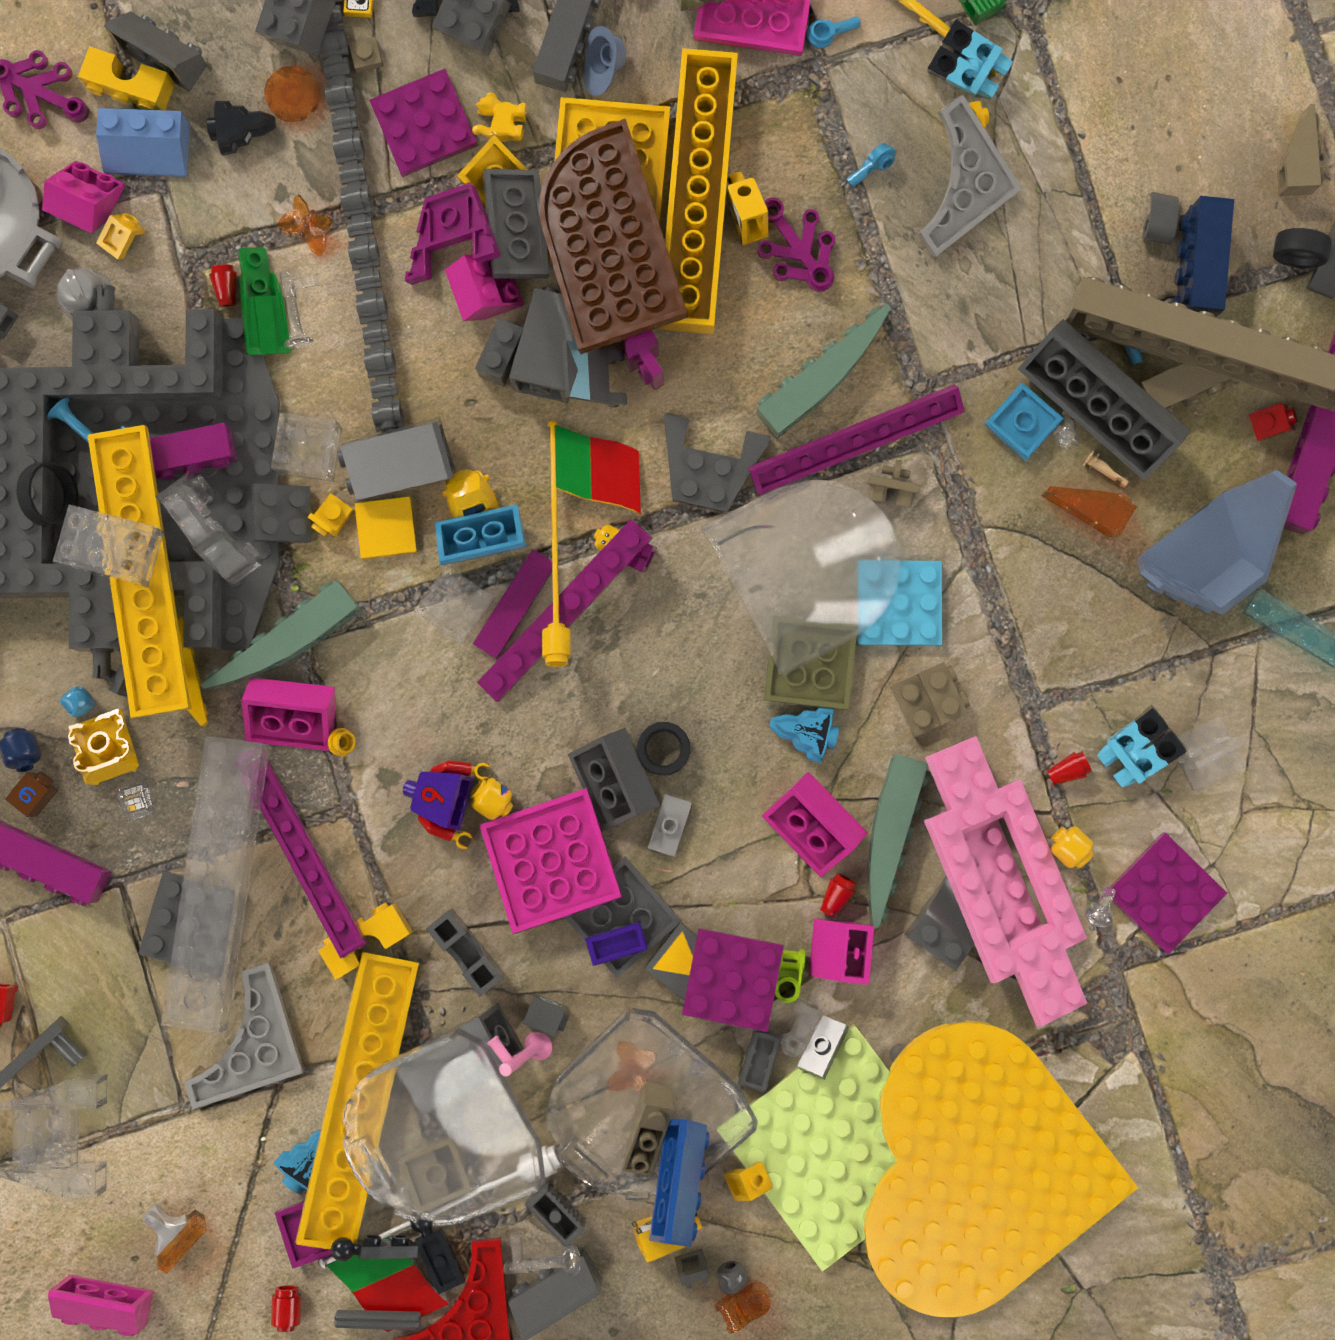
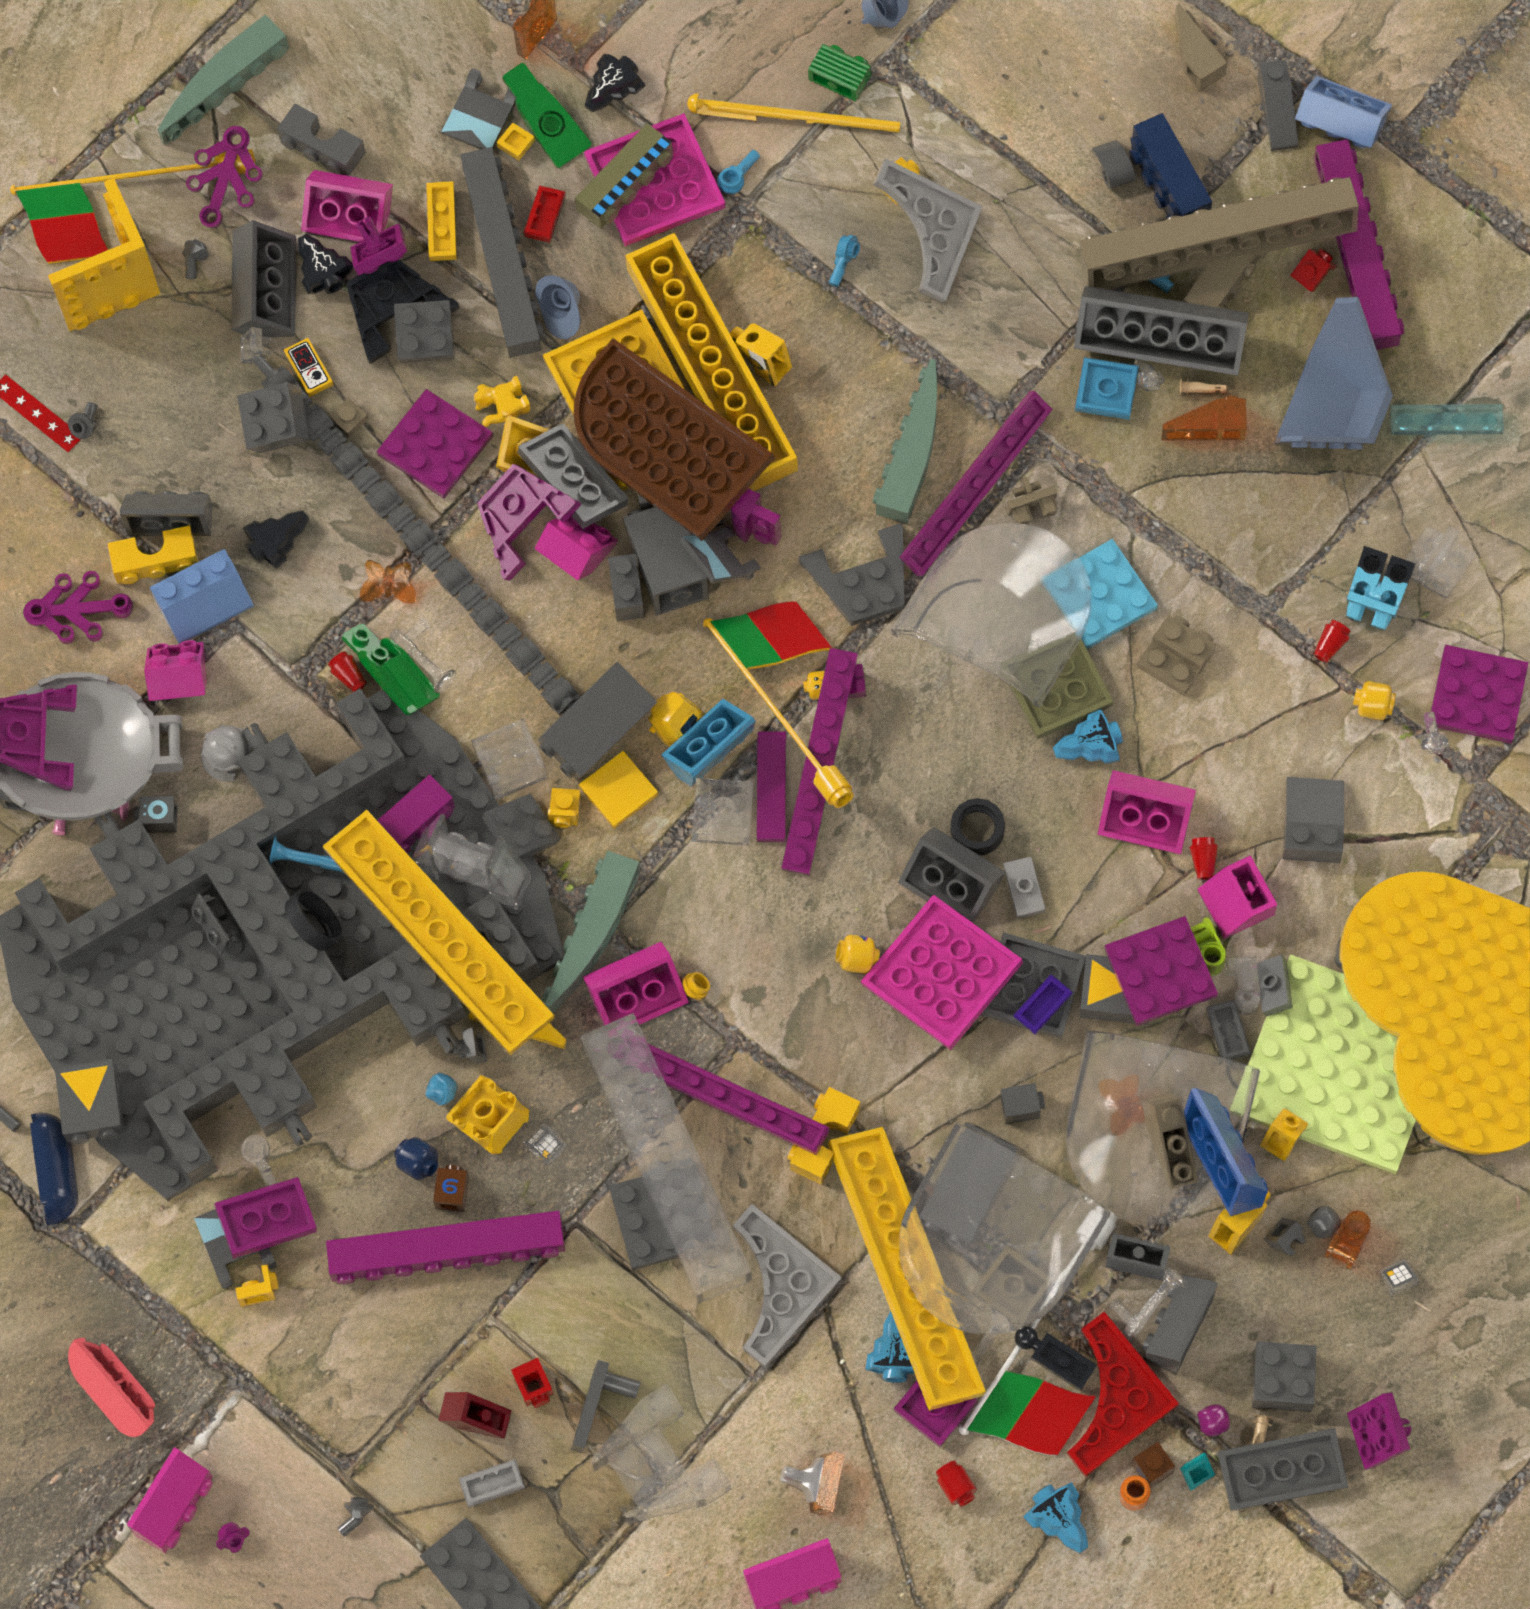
camera: 30 degrees left, 15 degrees down
clear piece [53,505,164,587] -> none
yellow bracket [96,213,146,259] -> none
clear orange tile [264,65,321,122] -> none
black plate [331,1234,418,1262] -> none
dark grey axle [334,1310,421,1330] -> none
dark purple torso [403,760,490,849] -> none
dark grey arch [426,909,506,997] -> none
bright pink piece [487,1031,552,1076] -> none
magenta plant [757,198,835,292] -> none
sand green slope [867,754,930,929] -> none
bright pink piece [924,736,1088,1027] -> none
medium azure hips [927,19,1013,100] -> none
black tyre [1273,228,1332,268] -> none

